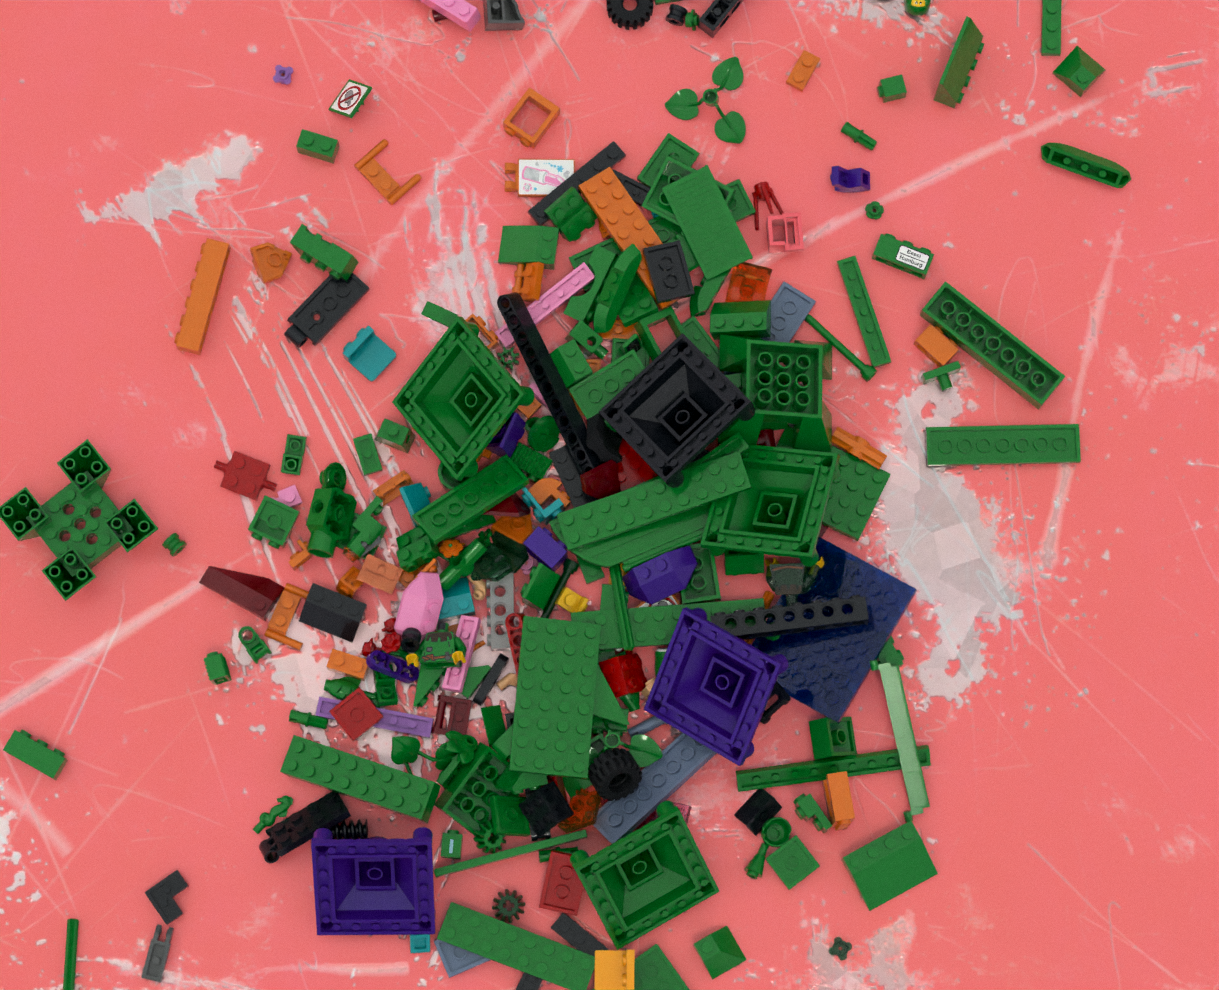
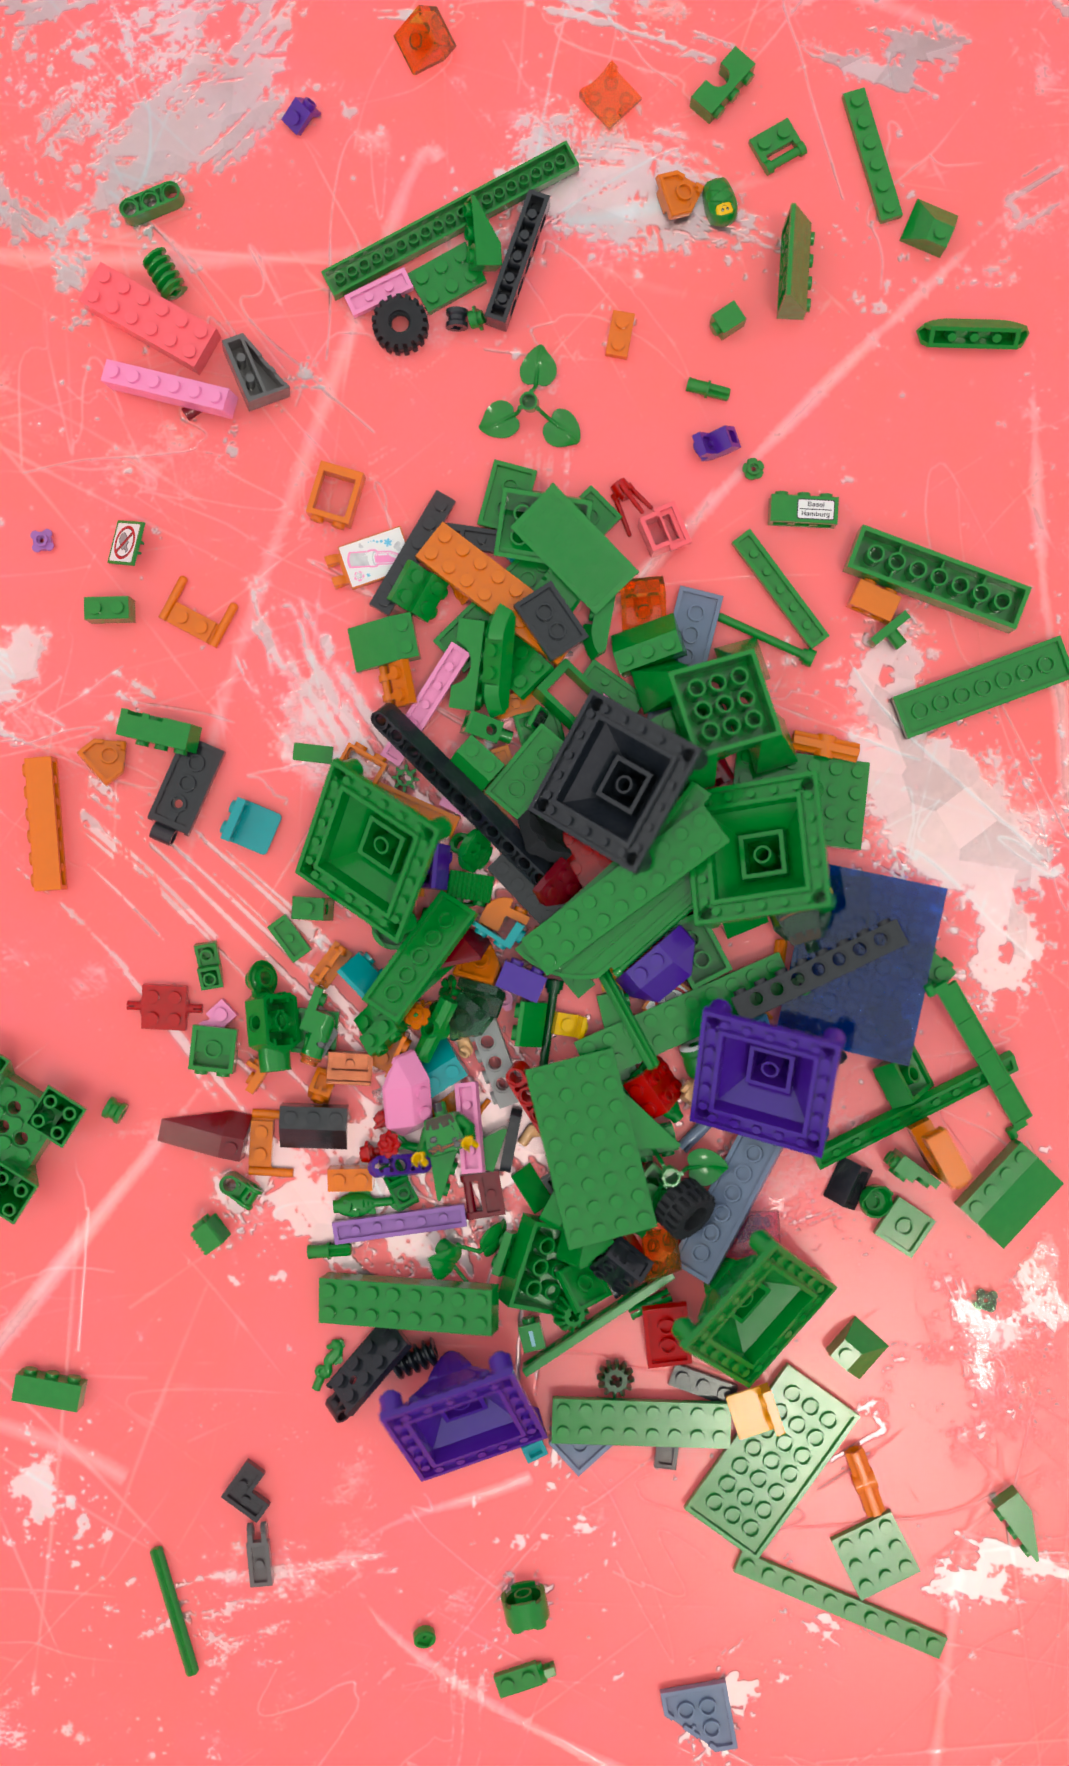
camera: 20 degrees left, 10 degrees up
red tile [329,687,384,742] -> none
black wheel [400,628,422,653] -> none
green plate [445,731,478,764] -> none
green cone [744,843,769,879] -> none

